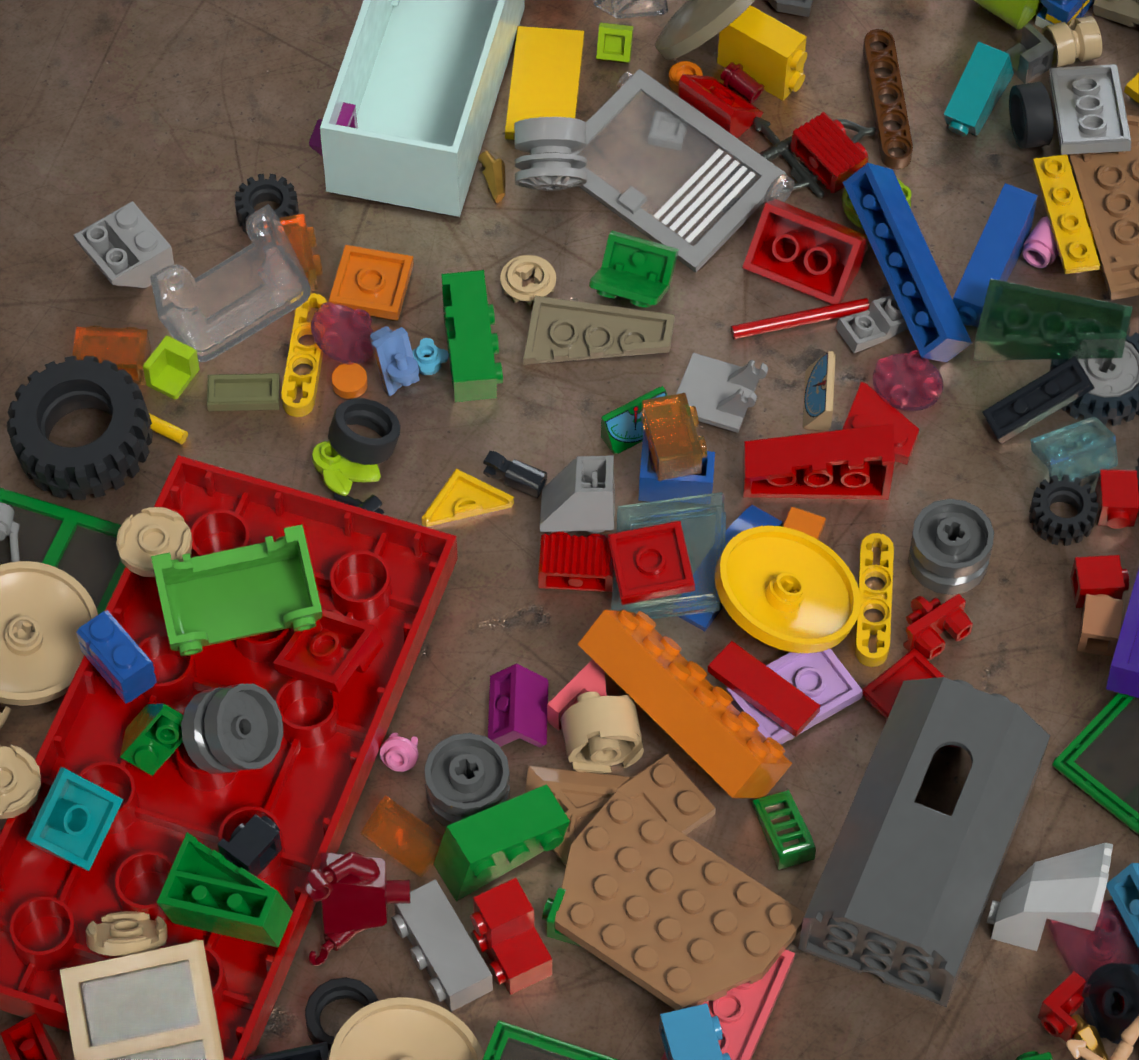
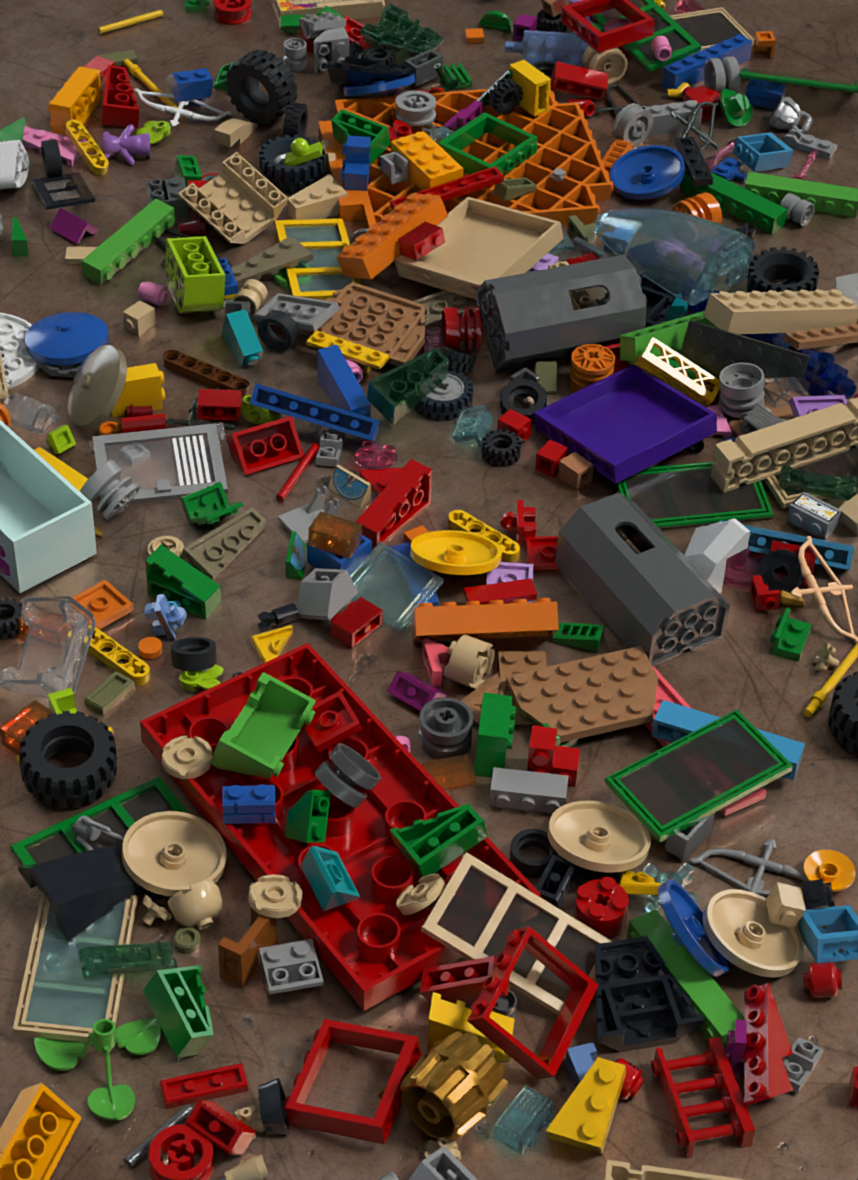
camera: 55 degrees left, 15 degrees down
black brick [218,815,282,877] -> none
dark red torso [305,852,411,966] -> none
clear pink dish [311,302,374,365] -> none
red tile [607,521,695,605] -> none
dark grey wheel [908,499,994,595] -> none
black tile [982,356,1095,444] -> none

